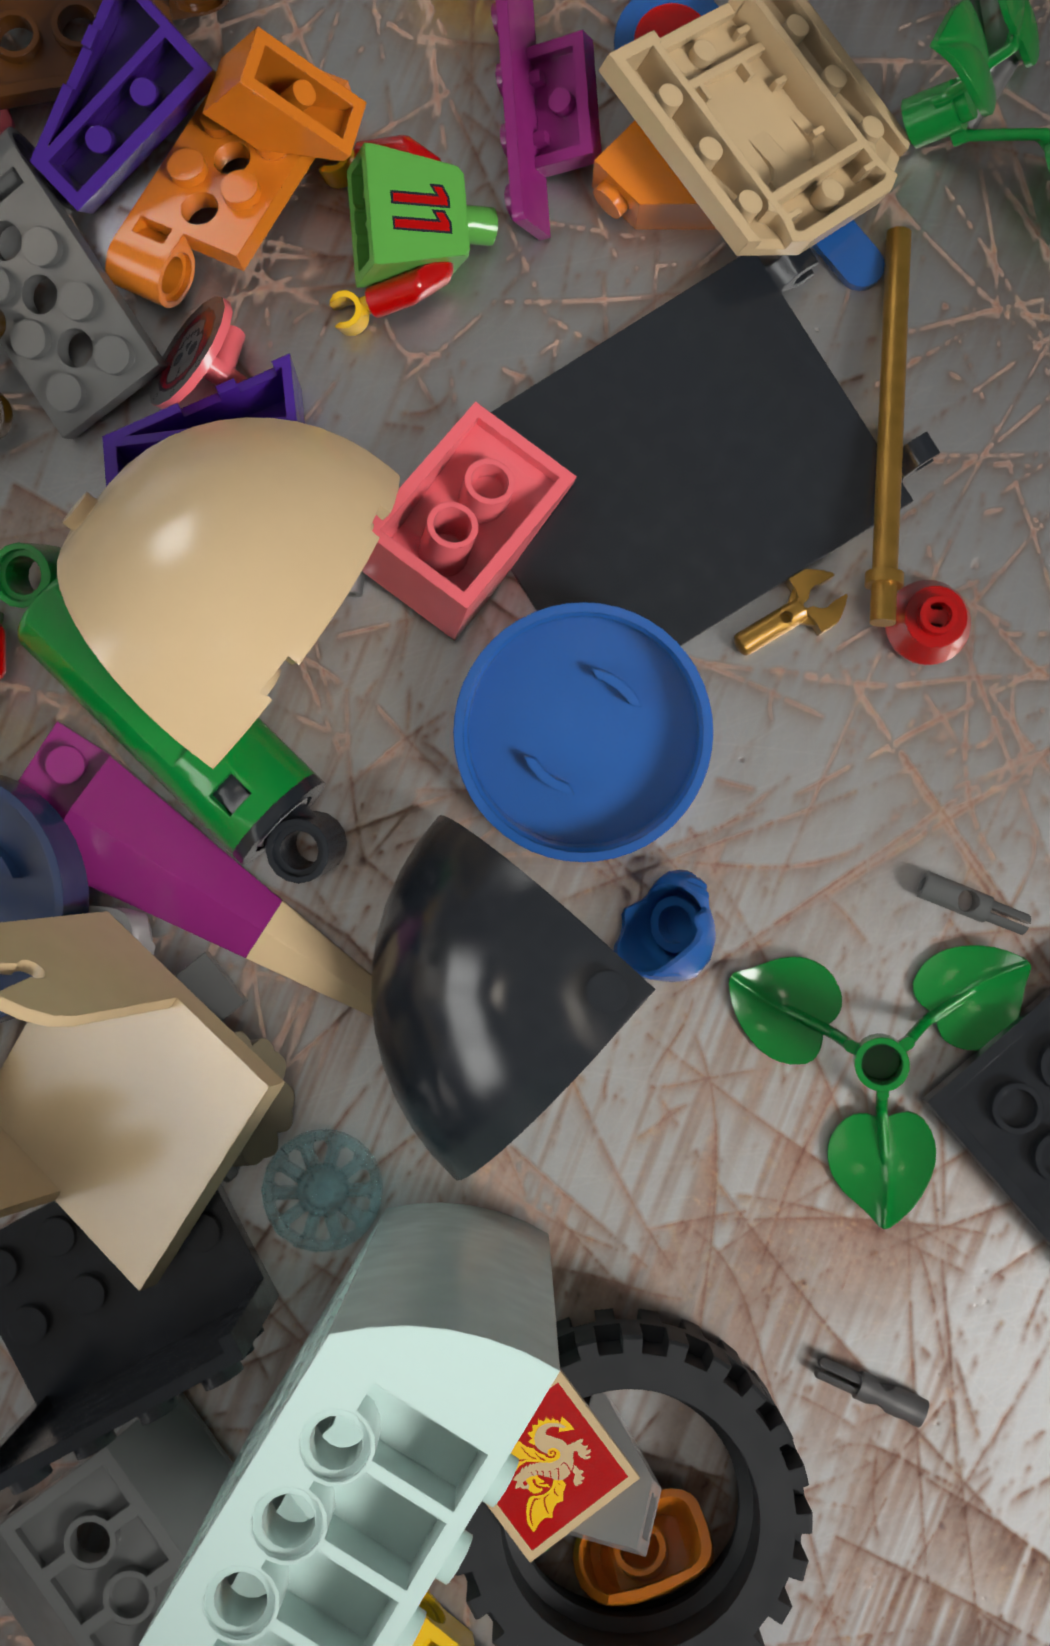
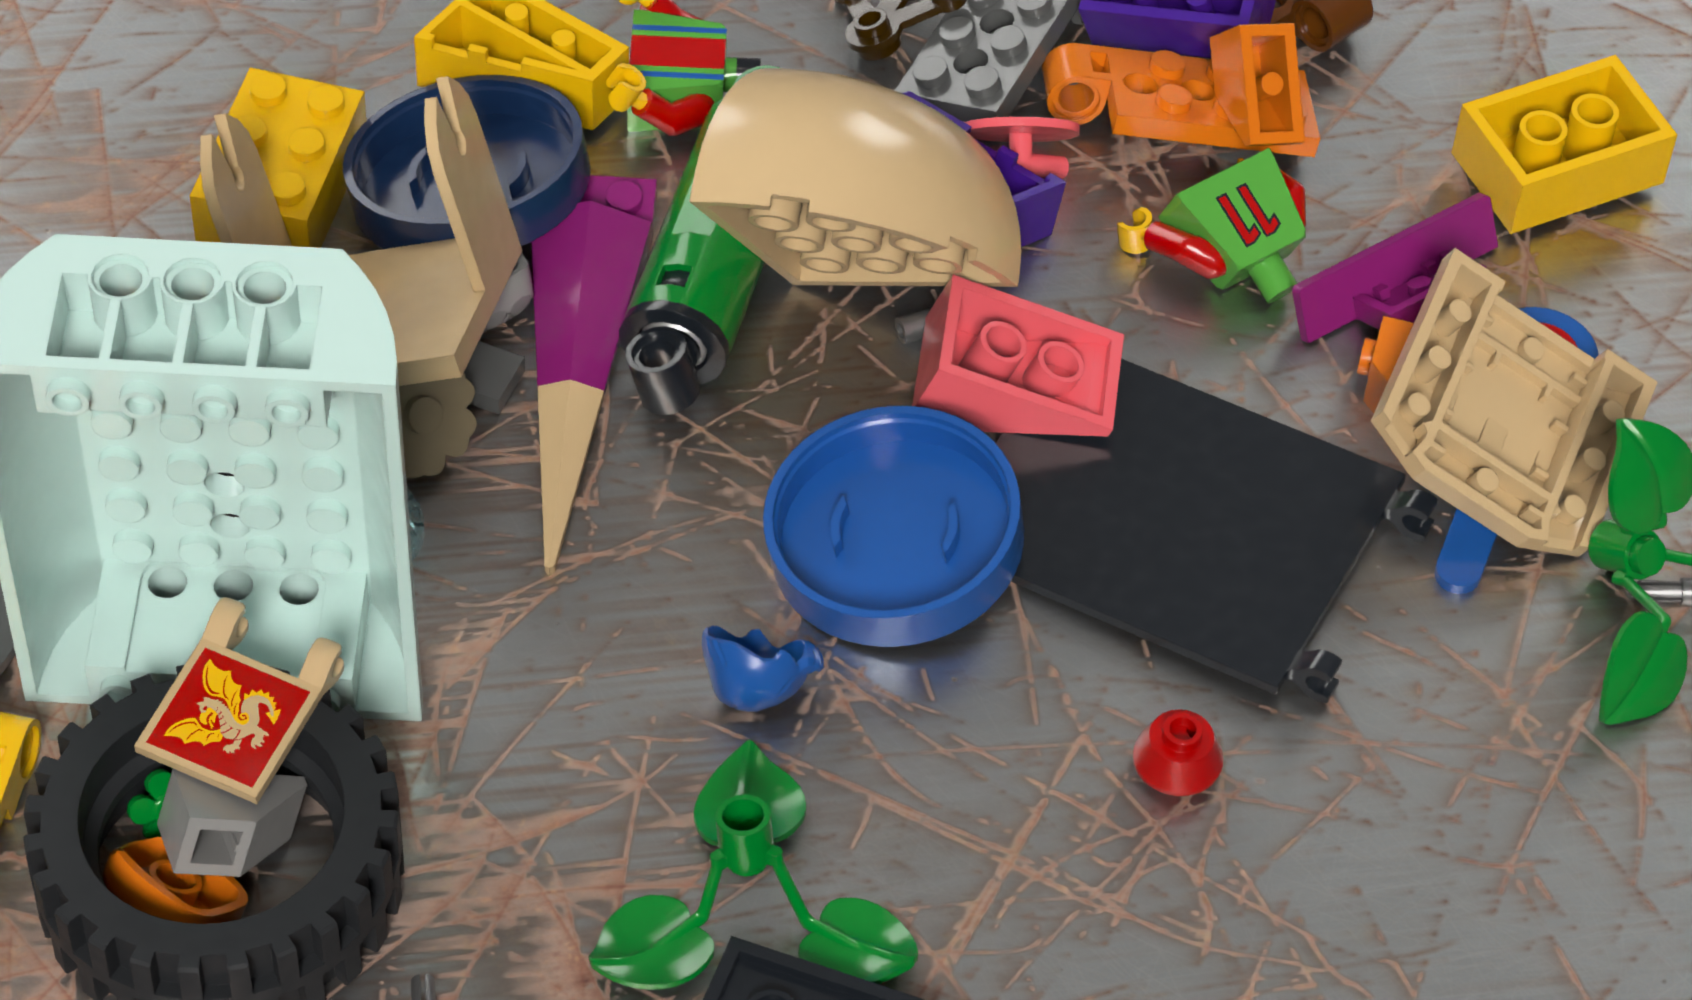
camera: 60 degrees right, 35 degrees down
black brick [371,815,656,1181] -> none
pearl gold bar [734,569,848,656] -> none
pearl gold bar [864,226,912,627] -> none
dark grey pin [917,871,1031,935] -> none

